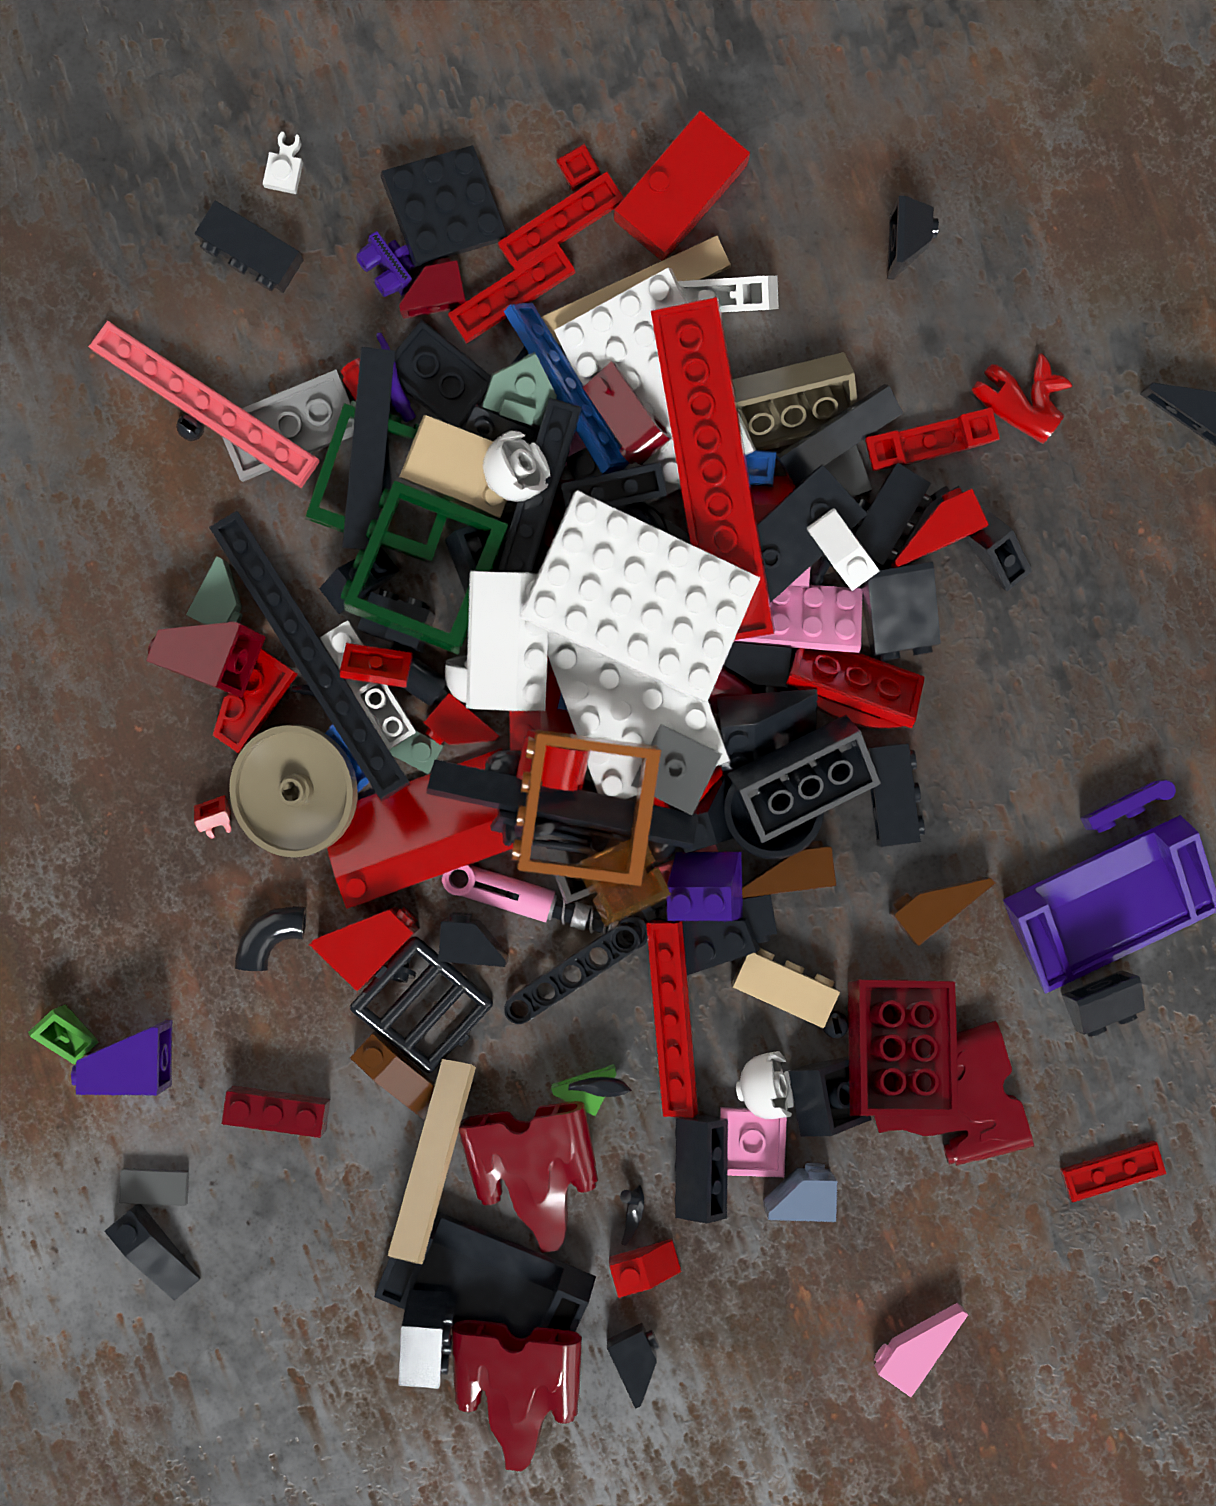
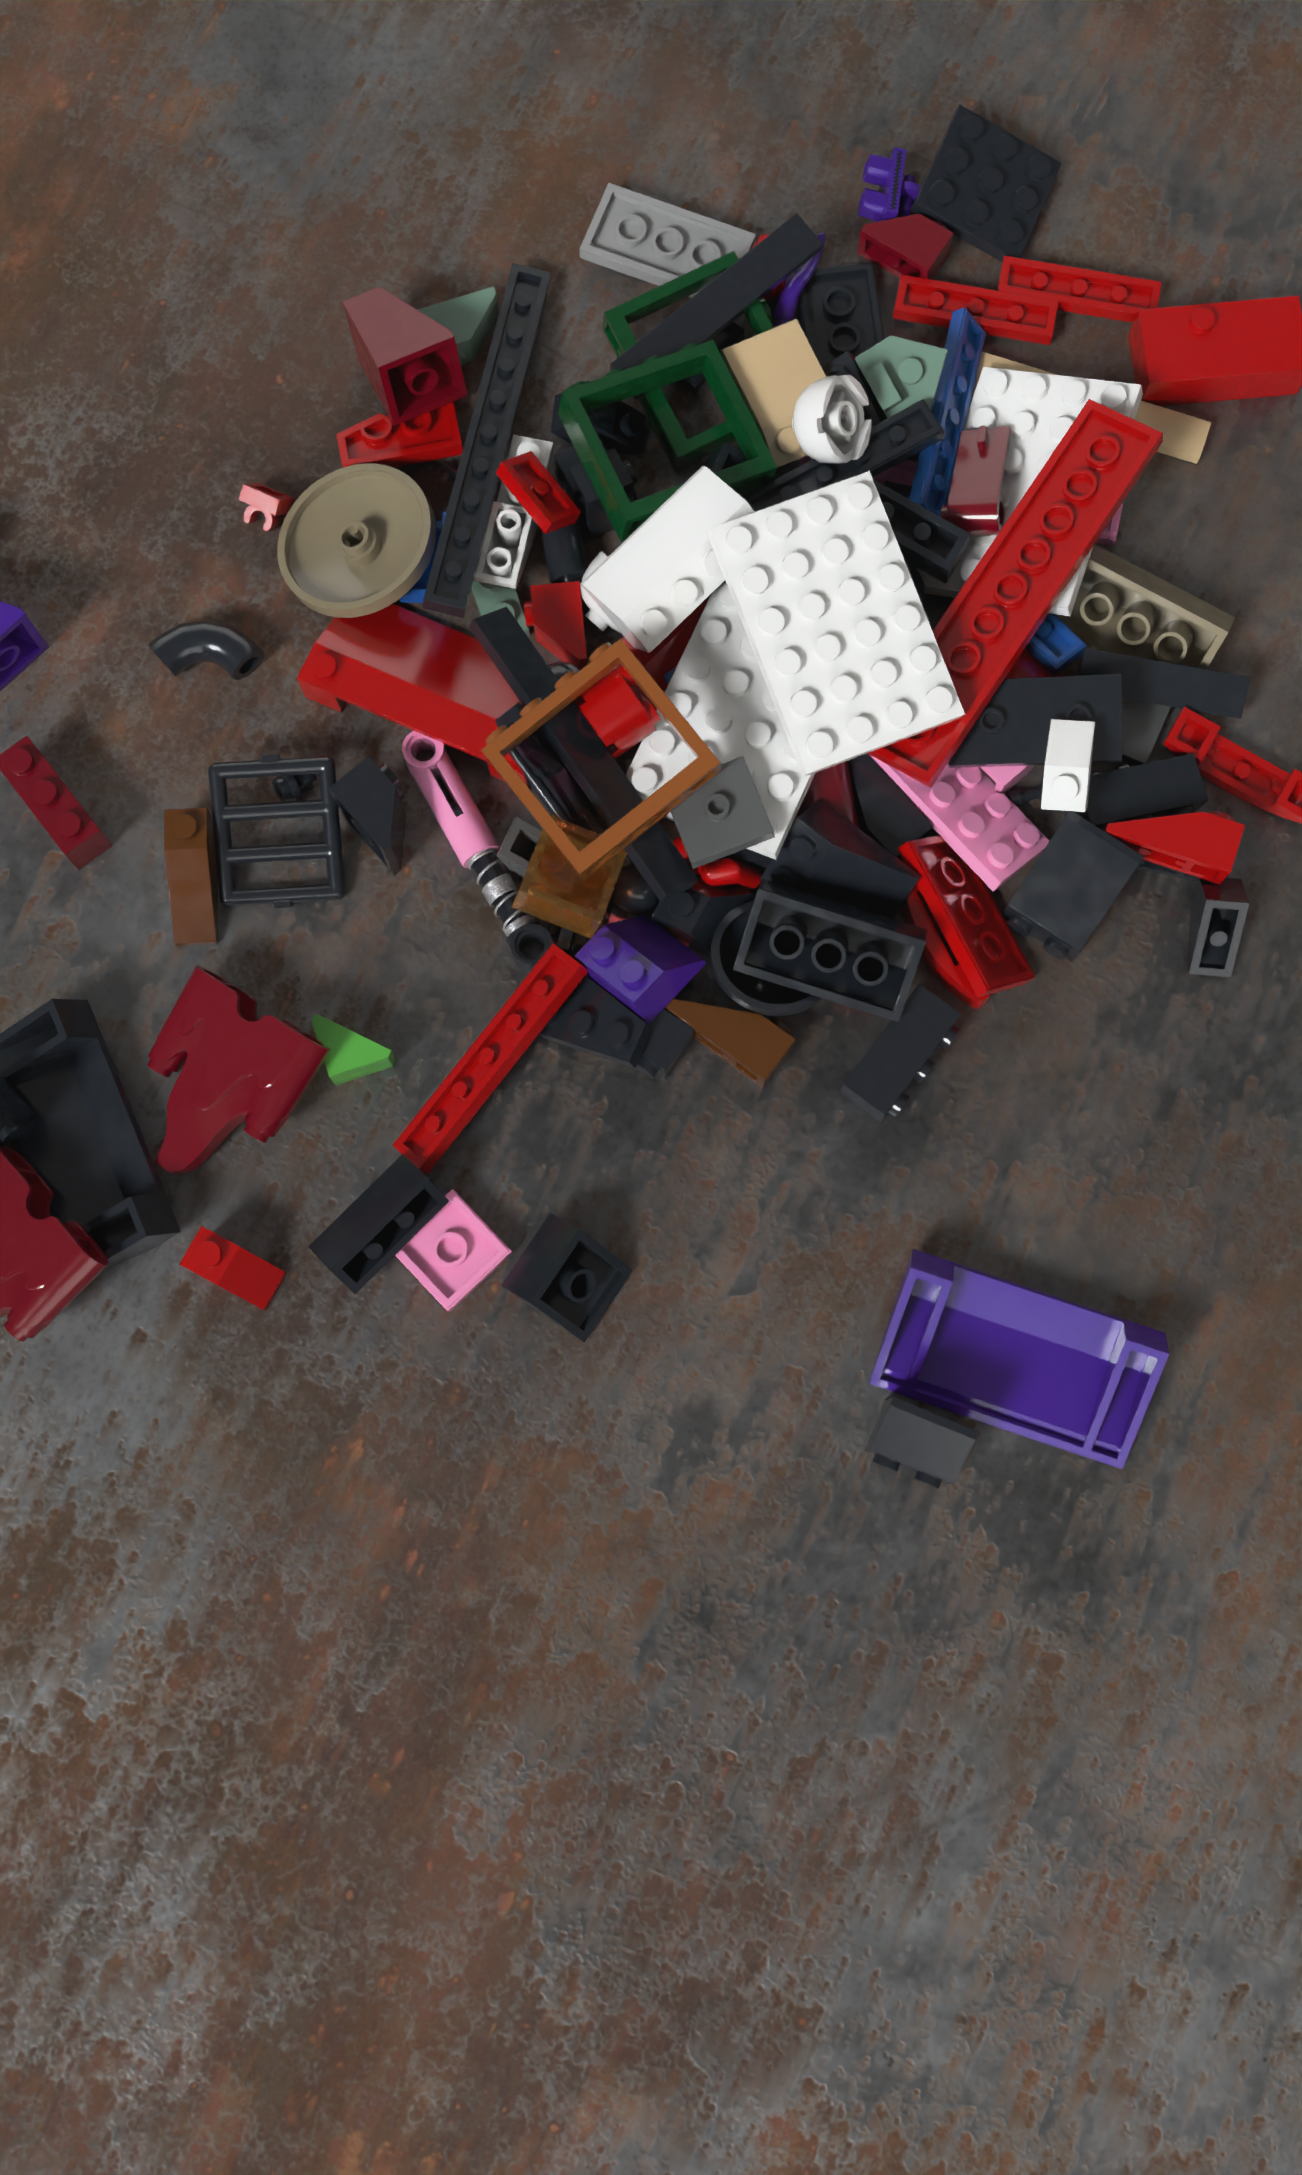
camera: 50 degrees right, 10 degrees down
coral tile [88,320,320,488] -> none
black hinge [177,414,205,441] -> none
black brick [194,200,304,293] -> none
white plate [263,132,303,194] -> none
red slope [309,906,419,991] -> none
tan tile [388,1059,476,1264] -> none
black beam [504,922,642,1024] -> none
red tile [556,144,600,191] -> none
black bar [568,1077,632,1097] -> none
black slope [607,1323,660,1409] -> none
black bar [620,1185,645,1246] -> none
white slope [678,275,779,312] -> none
tan brick [731,948,840,1028] -> none
white cylinder [736,1051,794,1119] -> none
sand blue slope [763,1163,837,1222] -> none
black hinge [822,1011,849,1038] -> none
dark red slope [848,980,959,1116] -> none
dark red rock [873,1020,1034,1166] -> none
bright pink slope [874,1303,968,1397] -> none
reddish brown slope [889,877,995,946] -> none
red tile [1060,1140,1167,1203] -> none
dark purple plate [1080,780,1176,833] -> none

